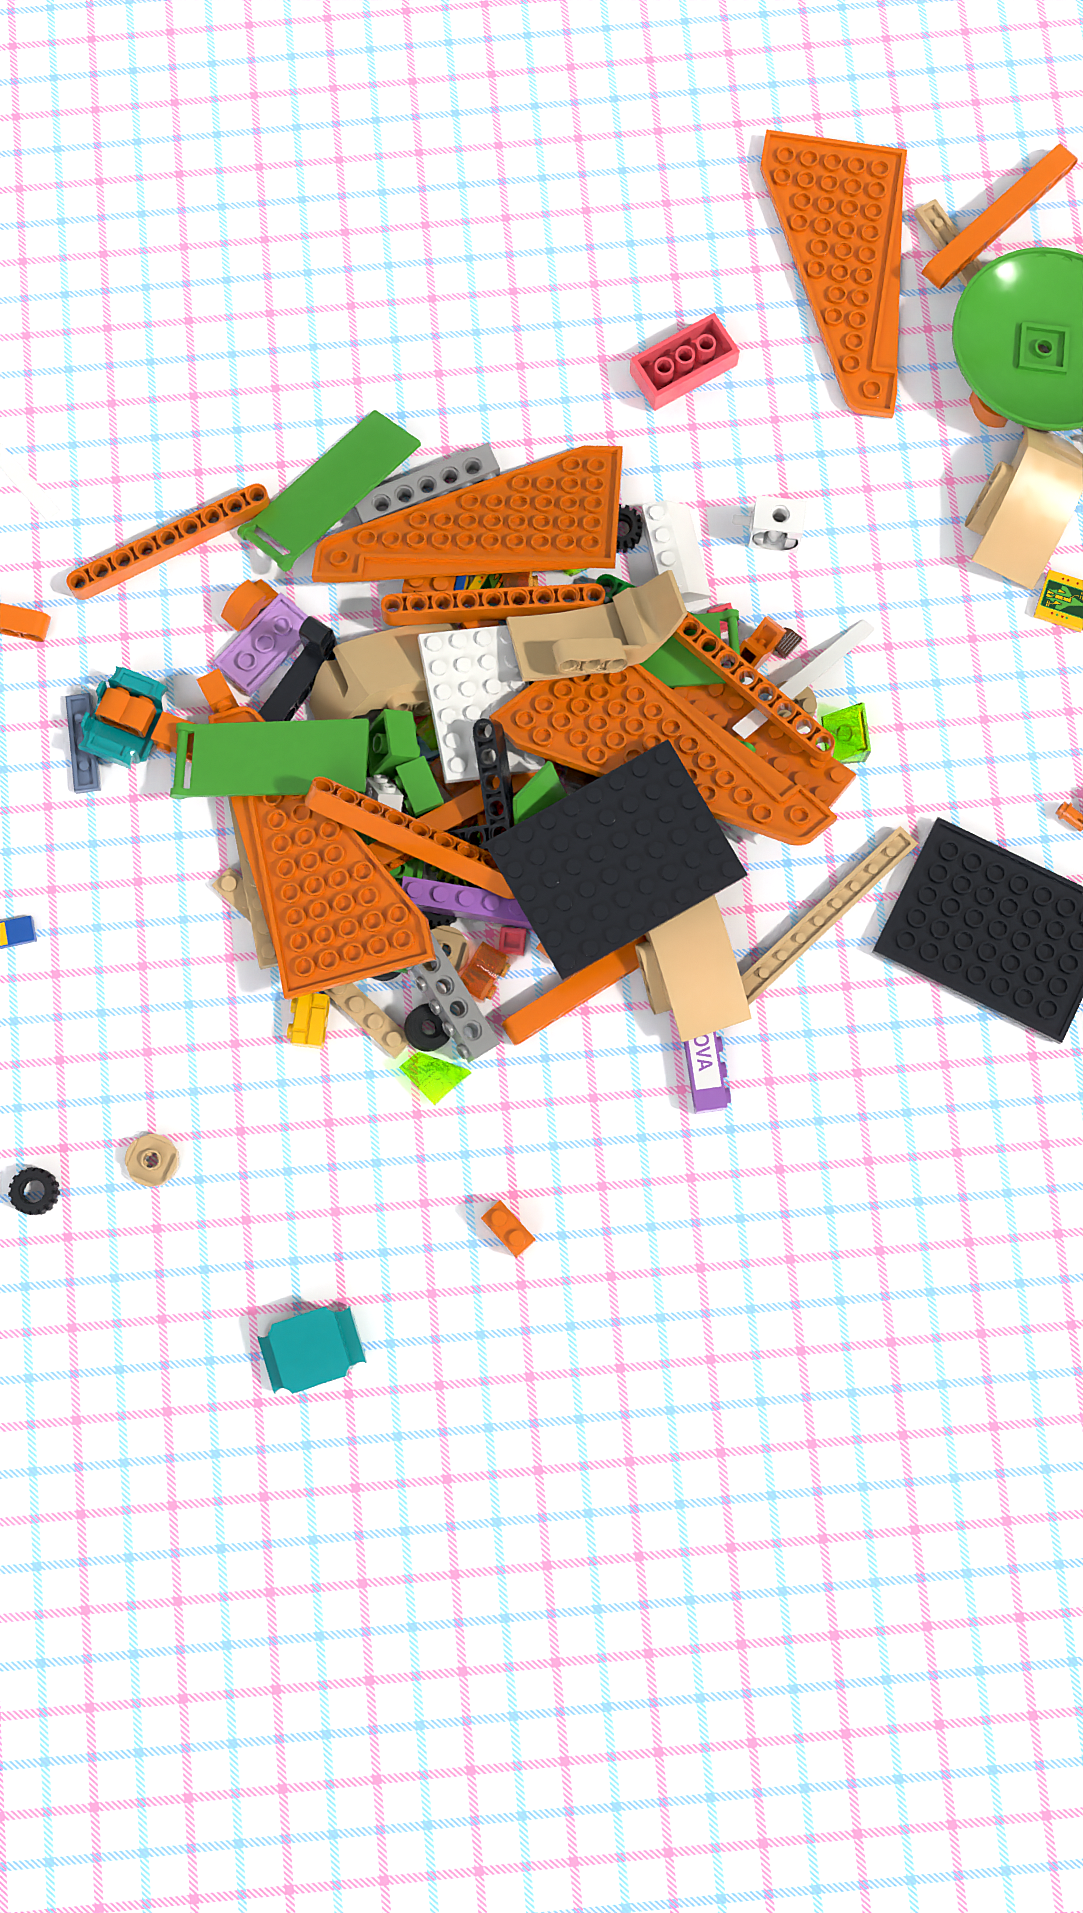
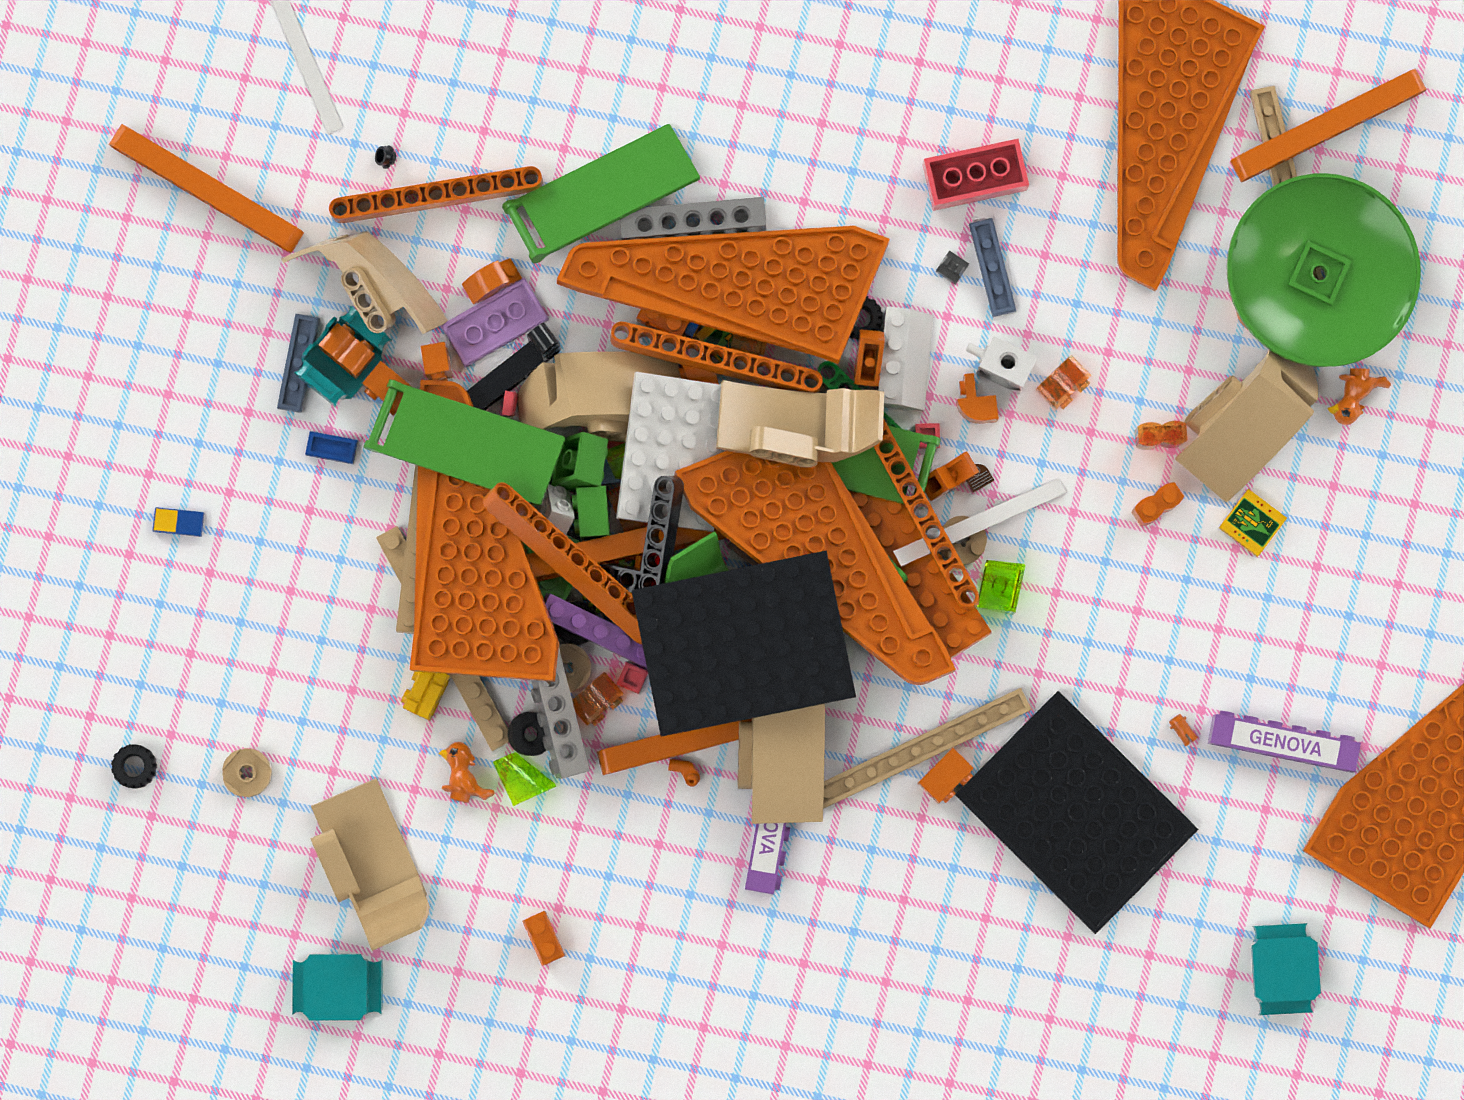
camera: 15 degrees right, 5 degrees up
none -> tan beam [281,231,448,334]
none -> blue tile [305,431,358,465]
none -> tan beam [310,778,430,951]
none -> black plate [375,145,396,169]
none -> orange animal [438,742,495,803]
none -> coral tile [502,391,518,417]
none -> orange arm [668,759,700,787]
none -> orange brick [854,329,885,387]
none -> orange brick [917,748,974,804]
none -> dark grey tile [936,250,969,285]
none -> orange brick [956,373,999,424]
none -> sand blue tile [969,218,1016,318]
none -> clear orange brick [1036,355,1092,411]
none -> orange brick [1131,482,1184,526]
none -> clear orange brick [1134,421,1188,450]

